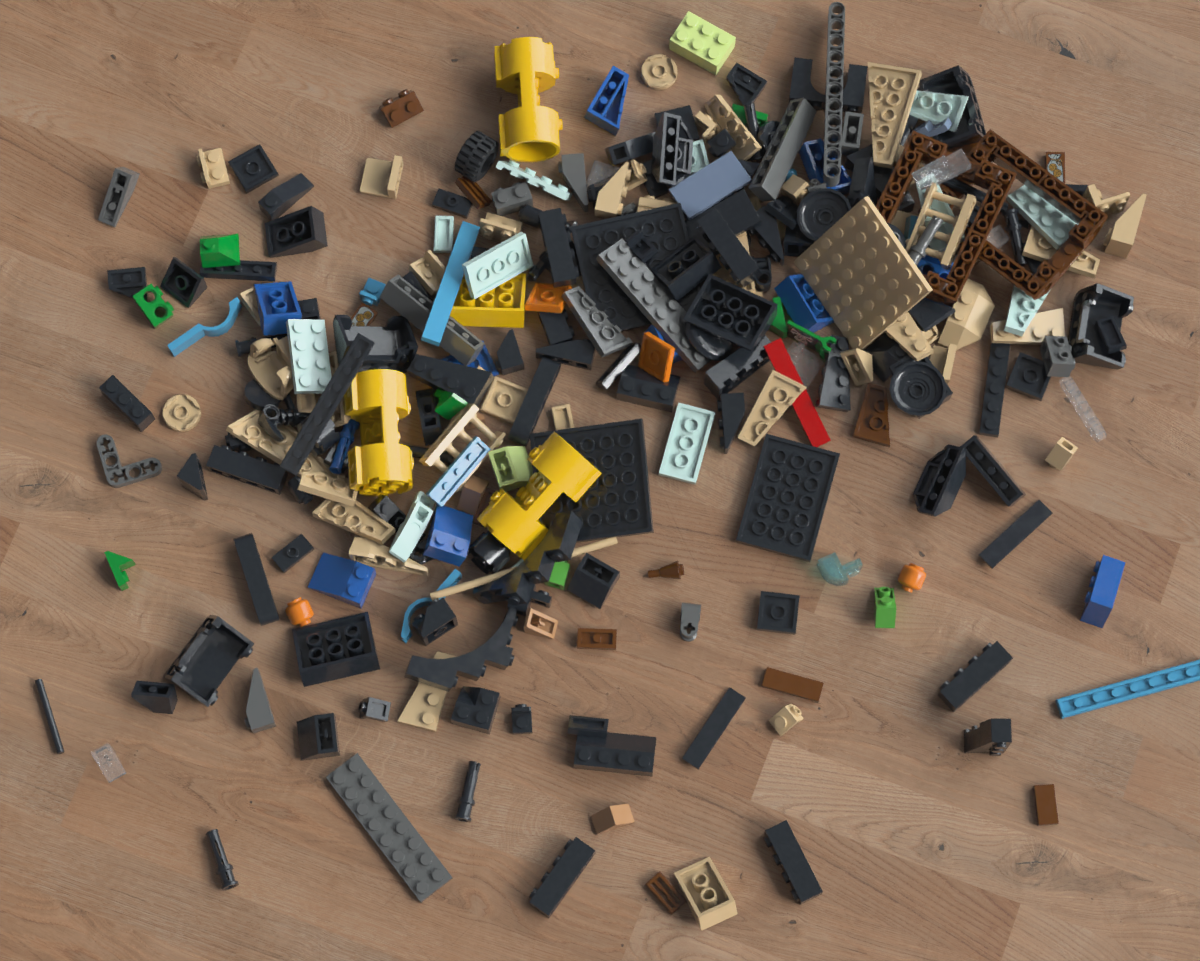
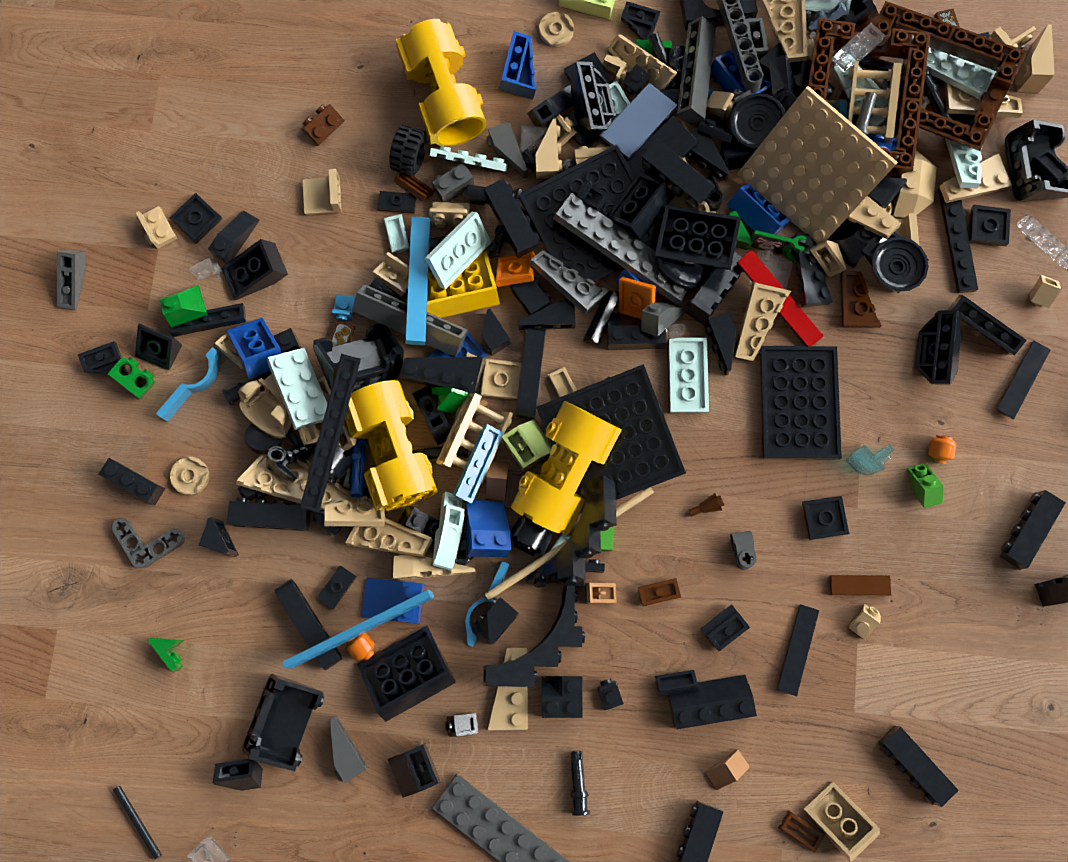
camera: 15 degrees left, 5 degrees up
black slope [567,553,620,609] -> none
dark grey brick [1039,336,1075,377] -> none
none -> clear bracket [189,258,222,280]
none -> dark azure tile [282,590,434,669]
none -> dark grey slope [641,303,687,336]
none -> clear tile [666,324,685,339]
none -> black plate [700,604,750,652]

